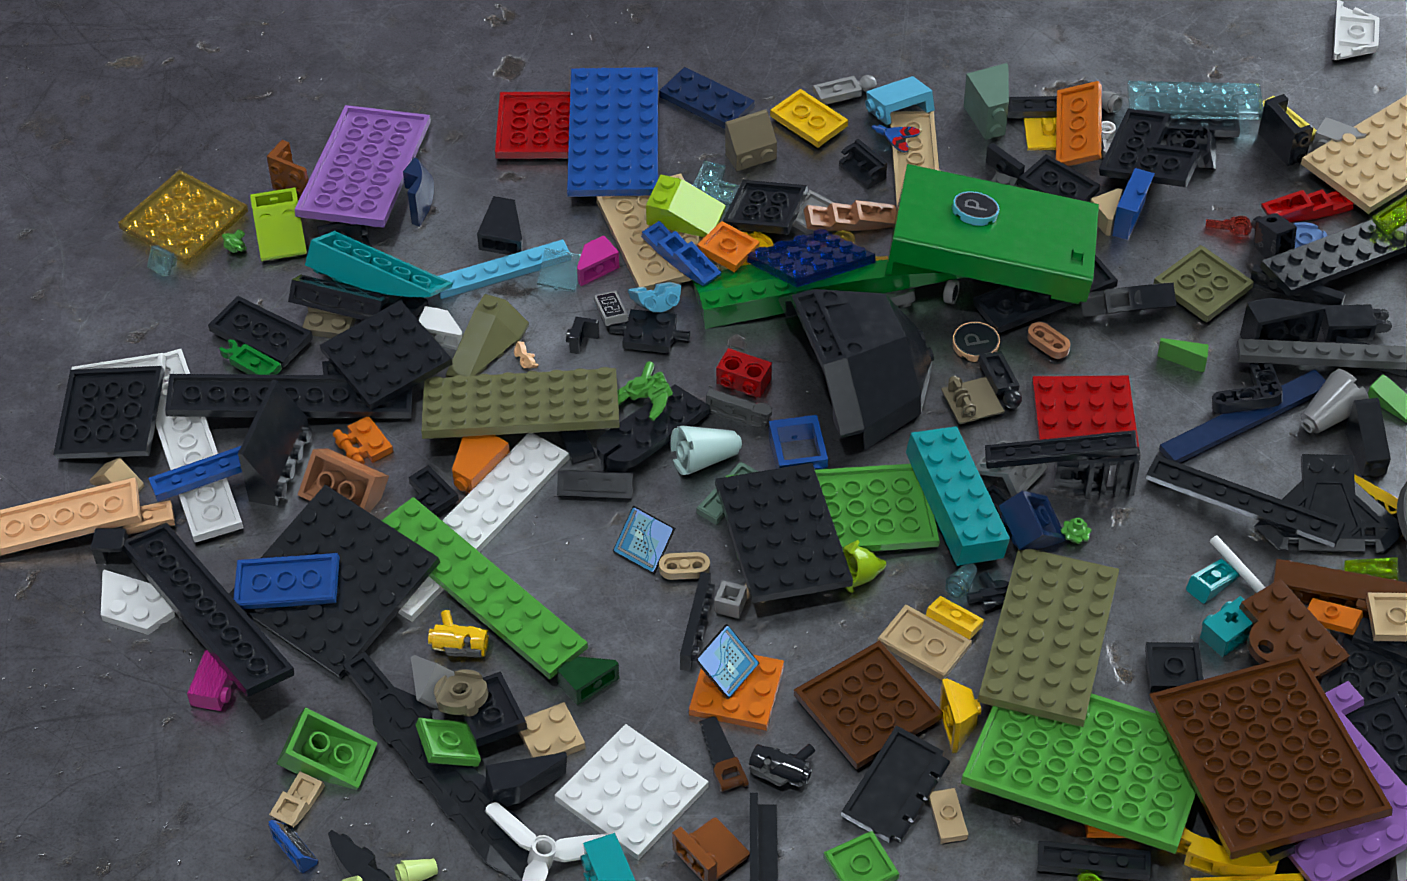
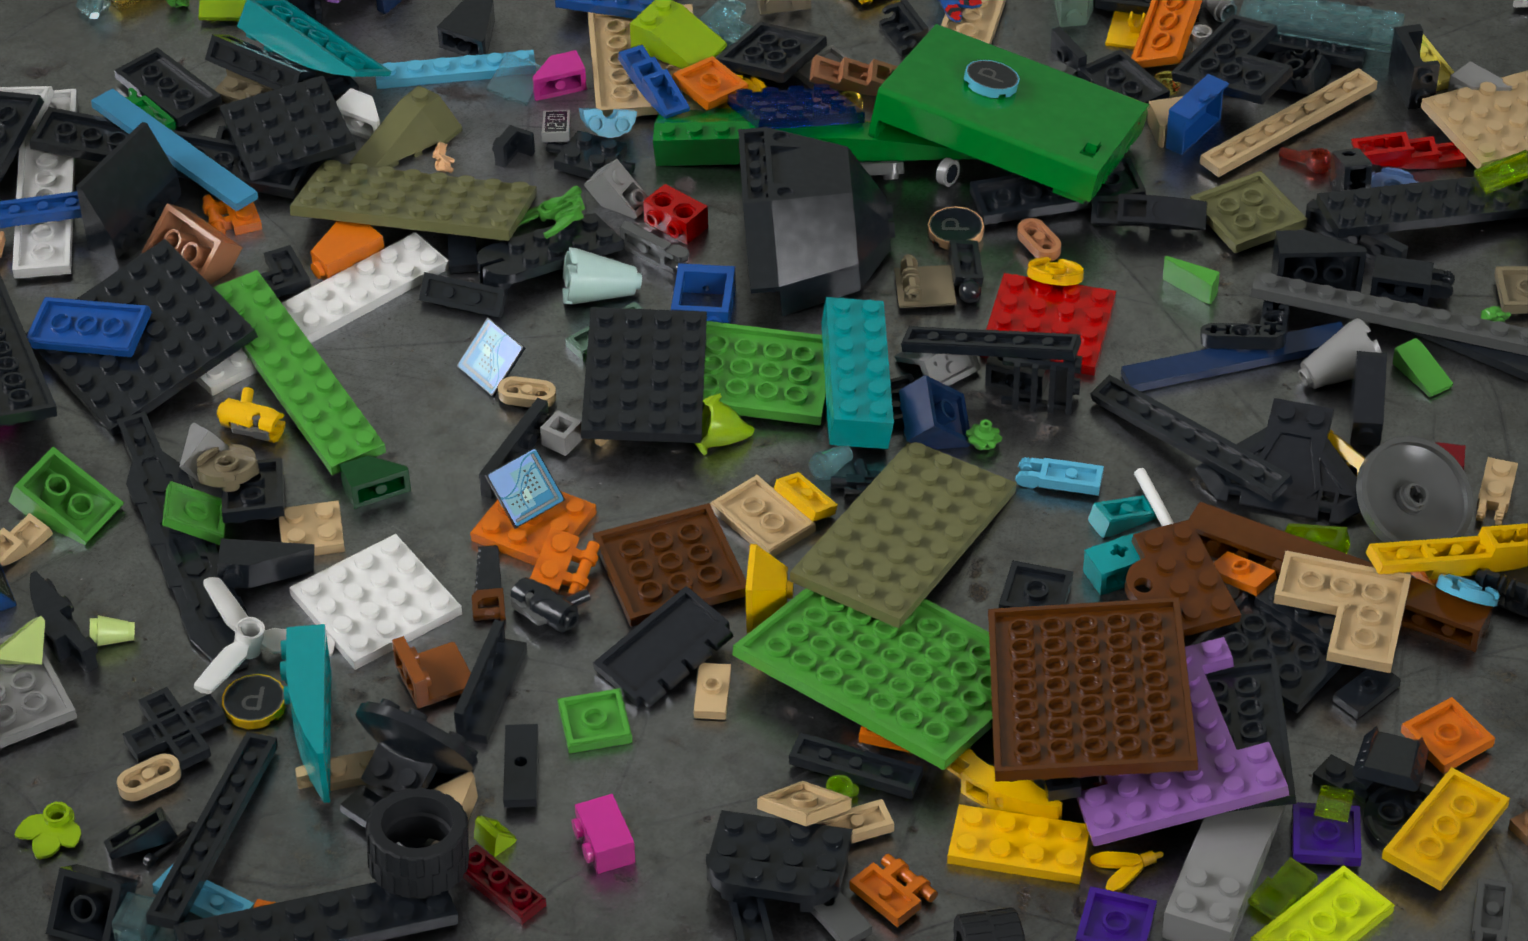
camera: 15 degrees right, 5 degrees down
none -> dark azure tile [91,88,258,212]
none -> orange plate [530,526,600,596]
none -> light grey slope [584,159,648,219]
none -> medium azure hinge [1015,457,1104,496]
none -> yellow tile [1027,257,1084,286]
none -> clear yellow tile [1154,71,1181,95]
none -> tan plate [1200,68,1378,177]

